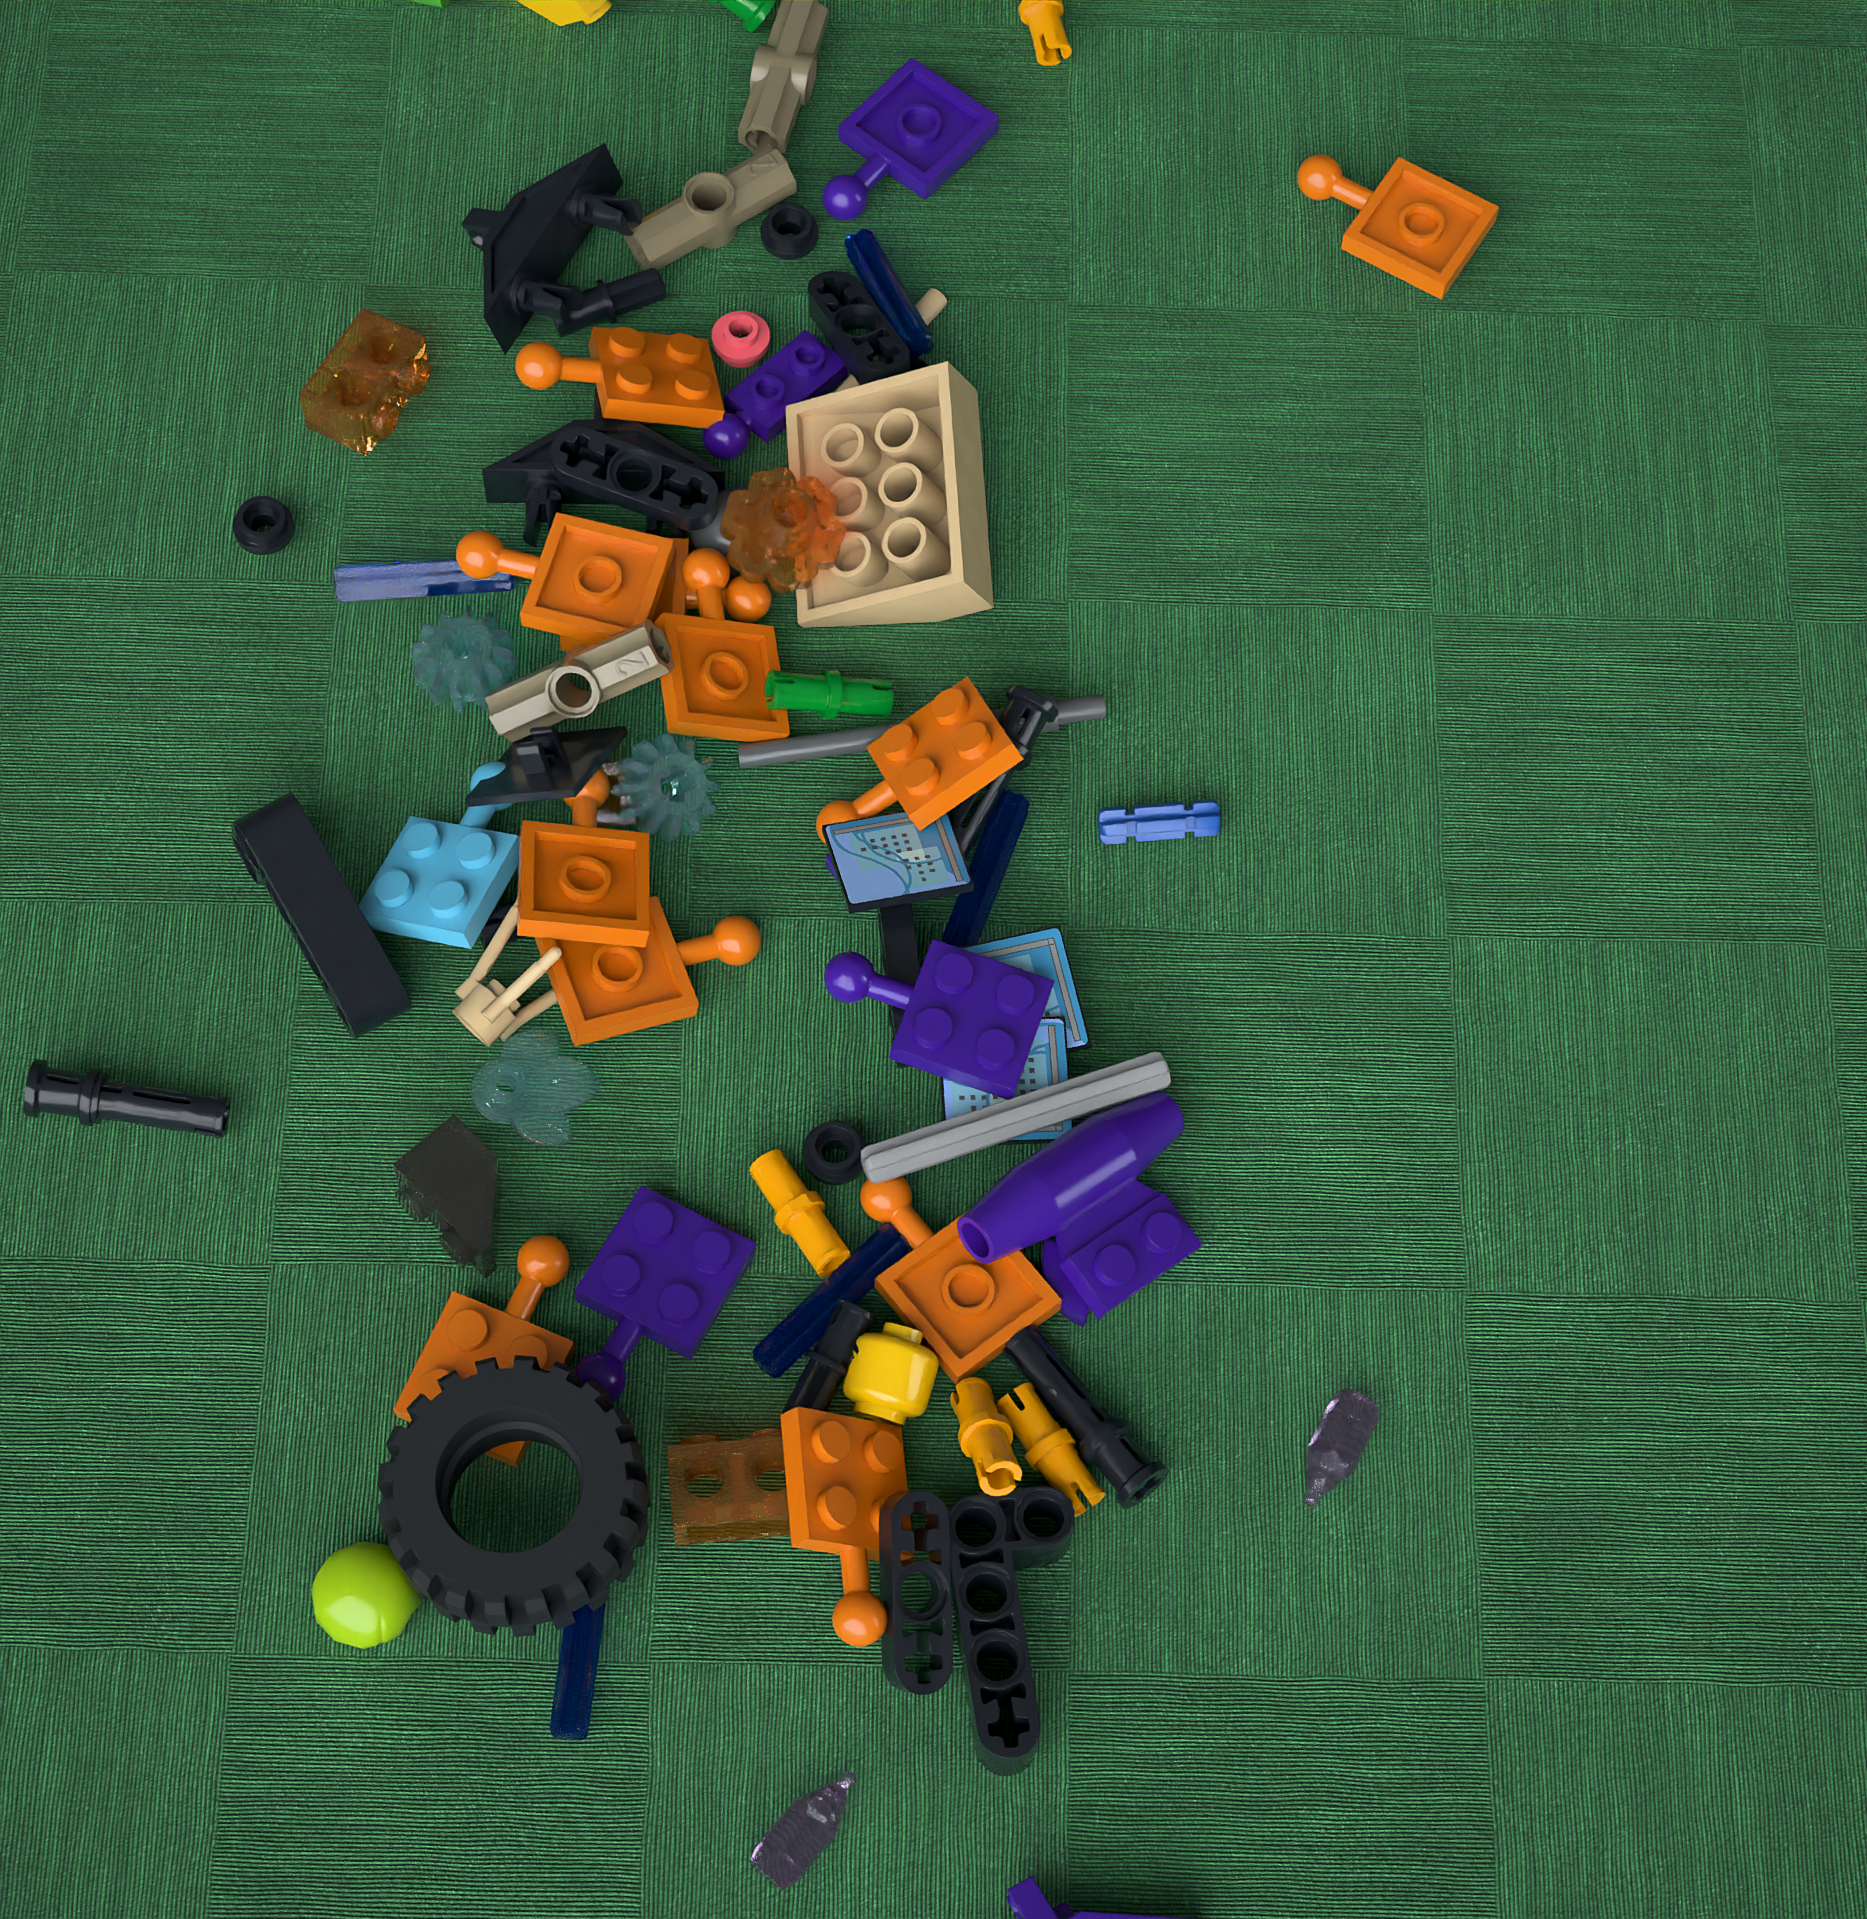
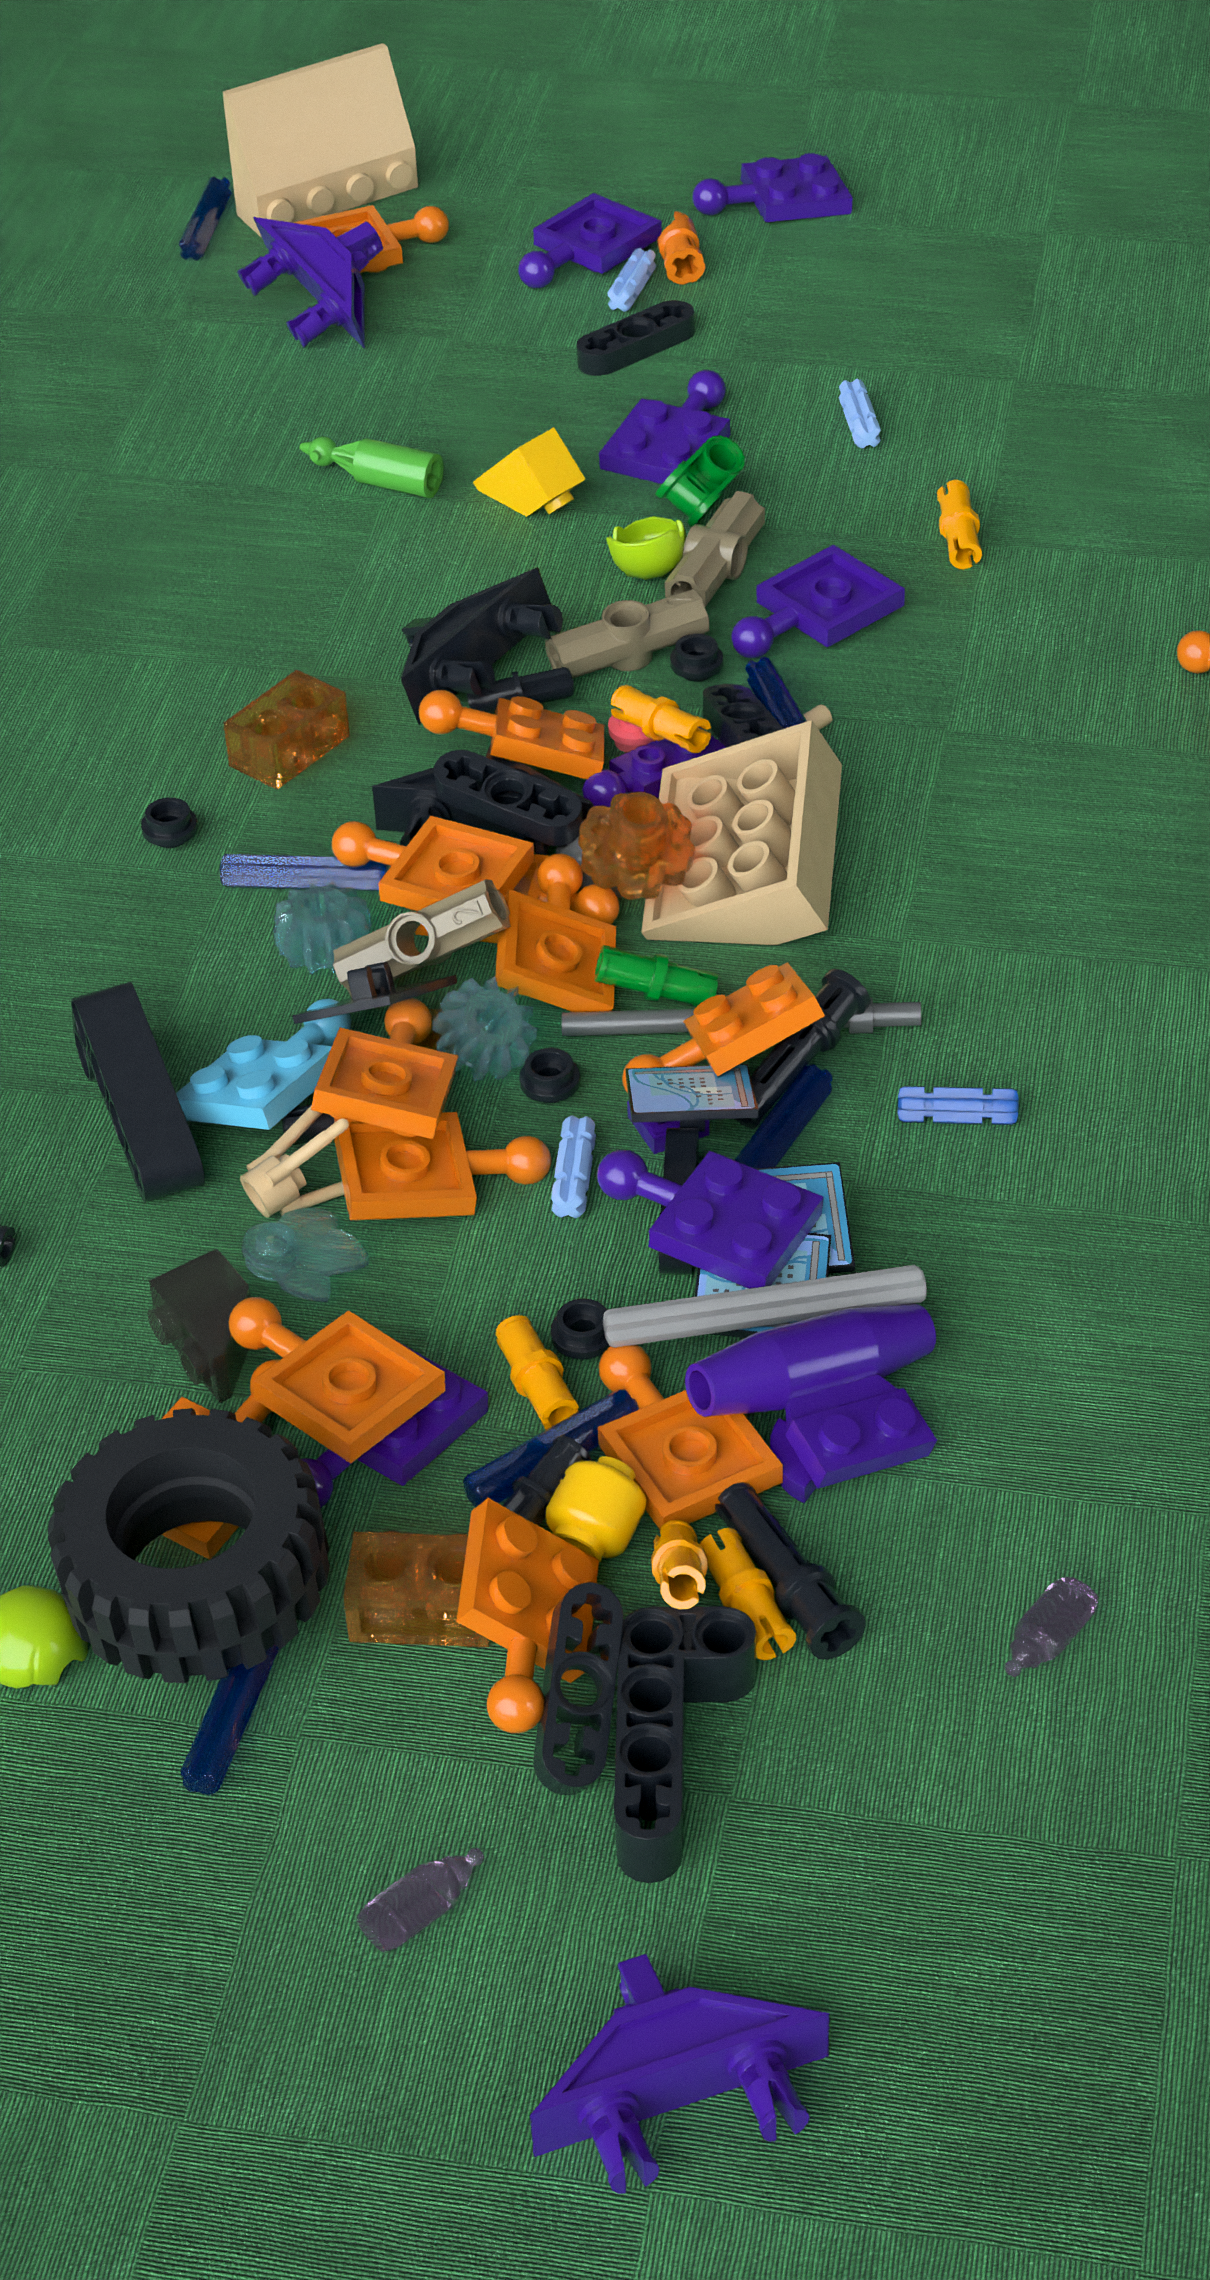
camera: 15 degrees right, 20 degrees down
none -> orange plate [229,1297,445,1464]
none -> black plate [519,1048,580,1103]
none -> light blue axle [551,1115,596,1218]
none -> lime hair [606,516,687,580]
none -> light orange pin [611,685,711,753]

